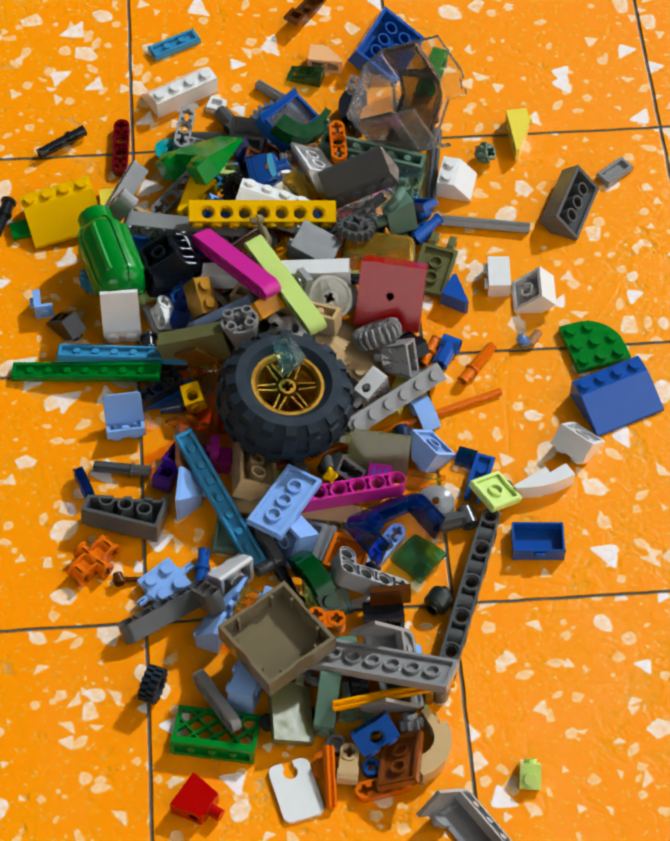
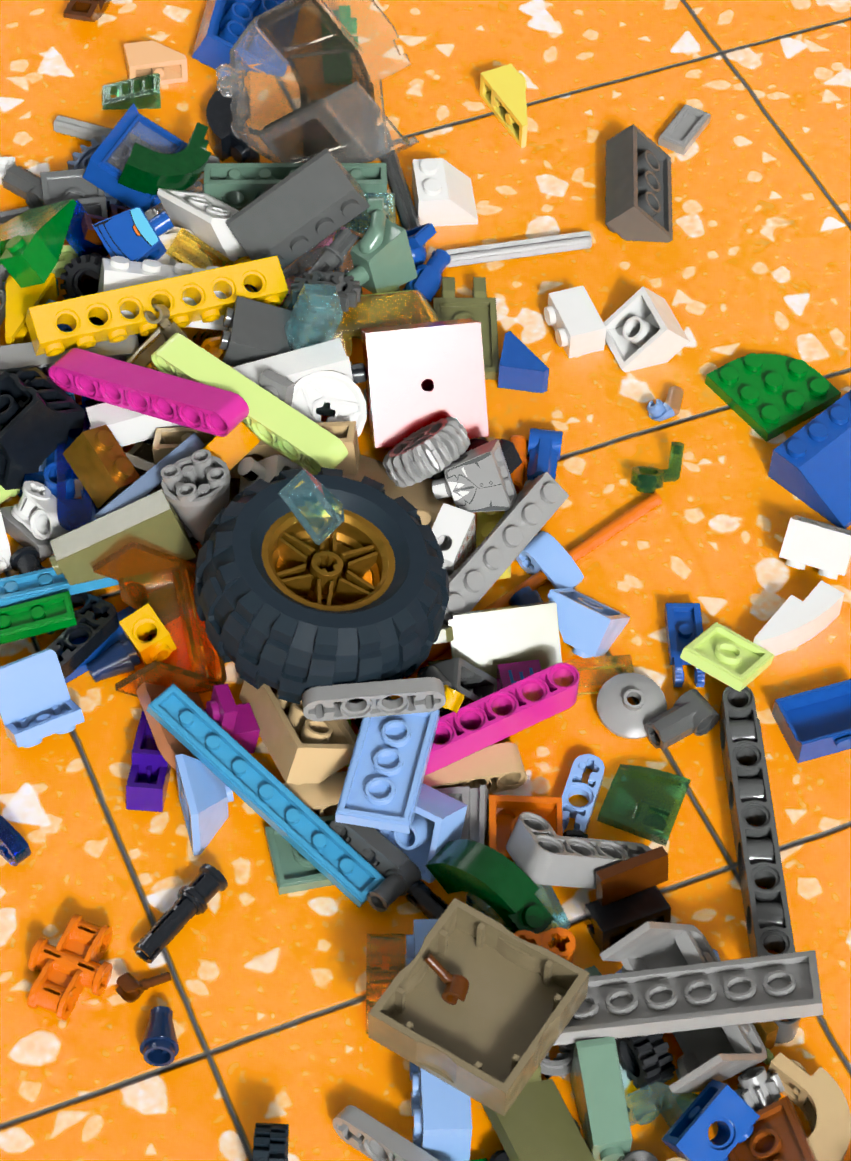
camera: 20 degrees left, 5 degrees down
dark grey wedge [81,494,169,542] -> none
dark grey axle [93,461,152,478] -> none
dark grey beam [117,579,227,645] -> none
light blue plate [136,557,194,608] -> none
light blue wedge [193,576,248,654] -> none
blue pin [194,547,211,582] -> none
white slope [207,553,254,597] -> none
orange beam [329,120,347,164] -> none
light orange axle [331,679,455,712] -> none
clear blue windscreen [345,493,446,565] -> none
pearl dark grey head [424,586,454,616] -> none
clear blue tile [454,446,478,469] -> none
orange axle [457,342,497,386] -> none
sand green gear [474,141,496,164] -> none
none -> black pin [133,863,228,964]
none -> dark blue cone [140,1006,179,1066]
none -> clear light blue brick [284,283,343,351]
none -> light grey beam [302,677,446,721]
none -> reddish brown hand [424,953,469,1005]
none -> clear green plate [630,442,684,493]

